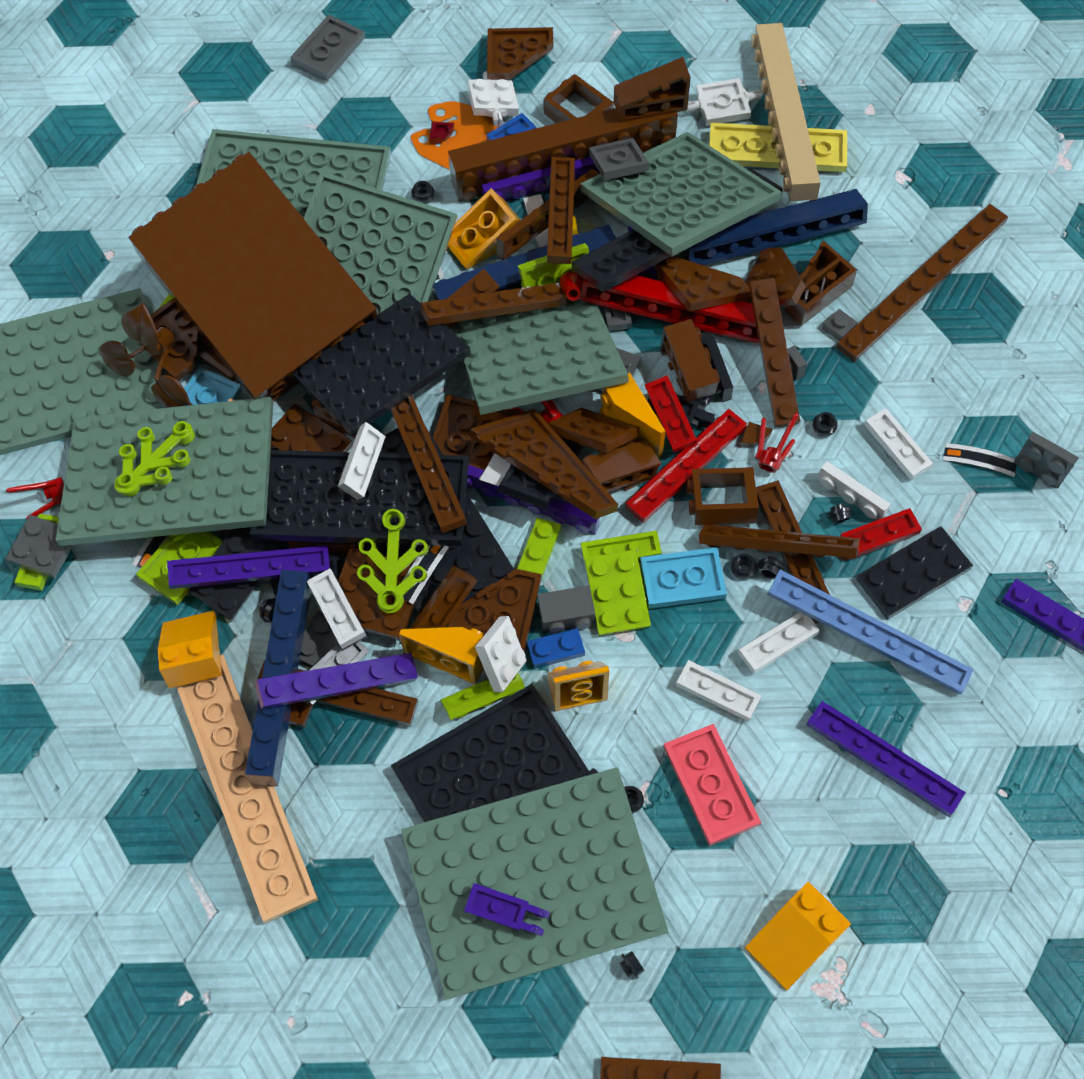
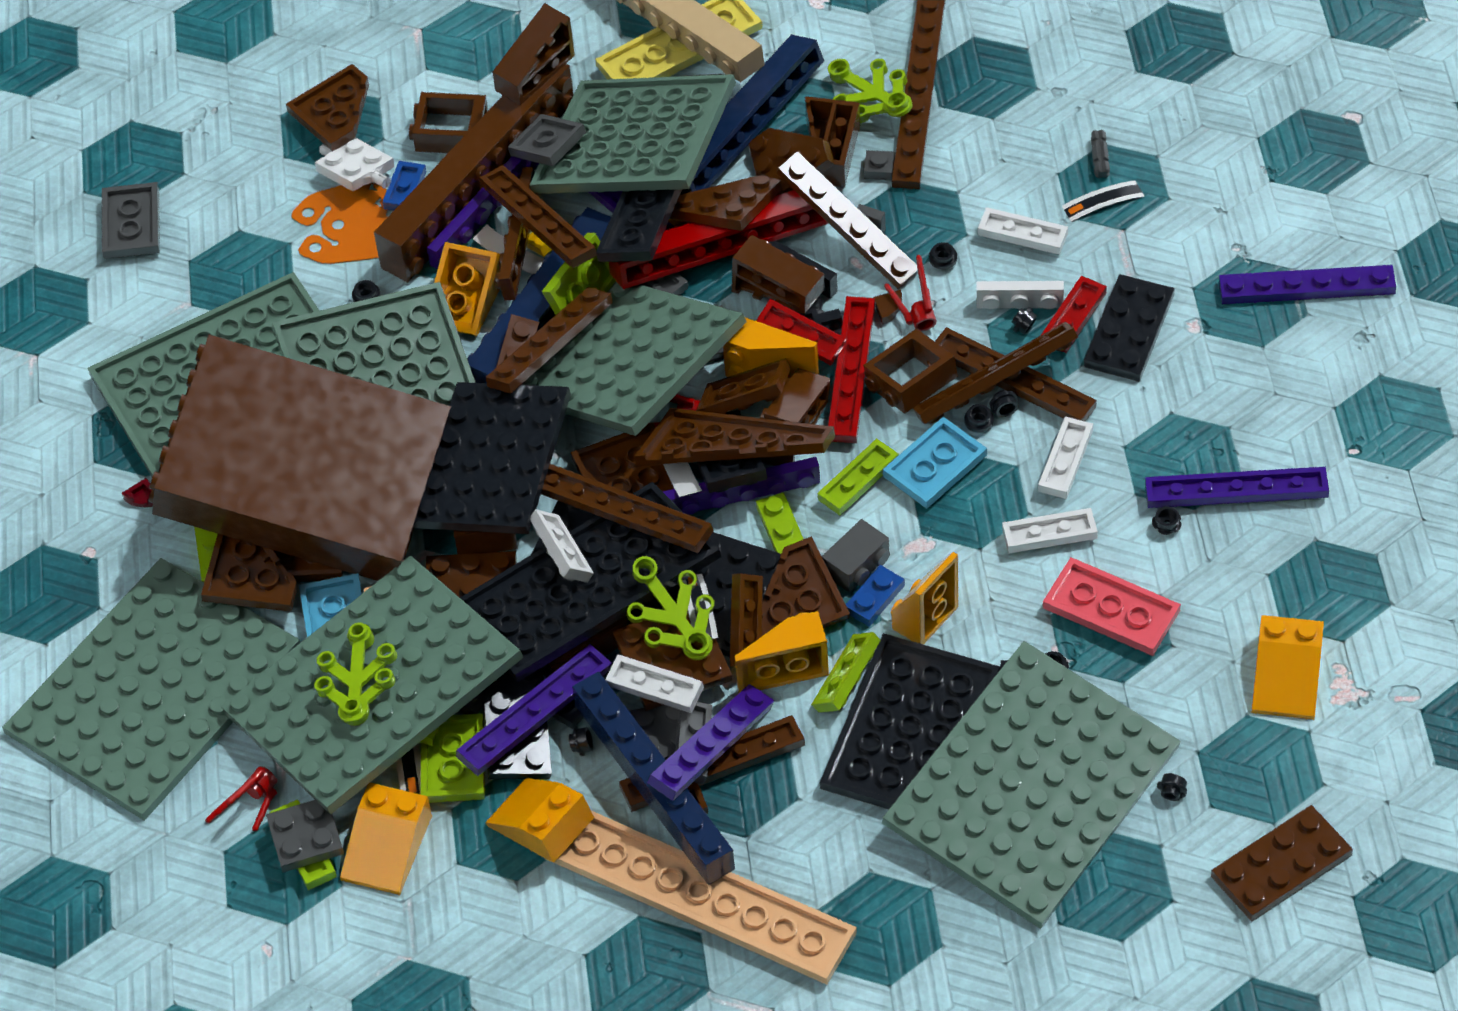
camera: 35 degrees left, 10 degrees down
reddish brown plant [98,303,193,408] -> none
dark red tile [429,121,455,144] -> none
dark purple hinge [464,883,550,936] -> none
white plate [475,616,527,692] -> none
red cone [560,272,583,301] -> none
lime plate [584,549,651,636] -> none
white plate [686,78,762,126] -> none
medium blue plate [767,570,974,695] -> none
dark grey plate [1013,432,1079,488] -> none
none -> light orange slope [340,782,432,895]
none -> lime plant [828,58,912,123]
none -> dark grey axle [1091,130,1110,178]
none -> black plate [1152,506,1182,535]

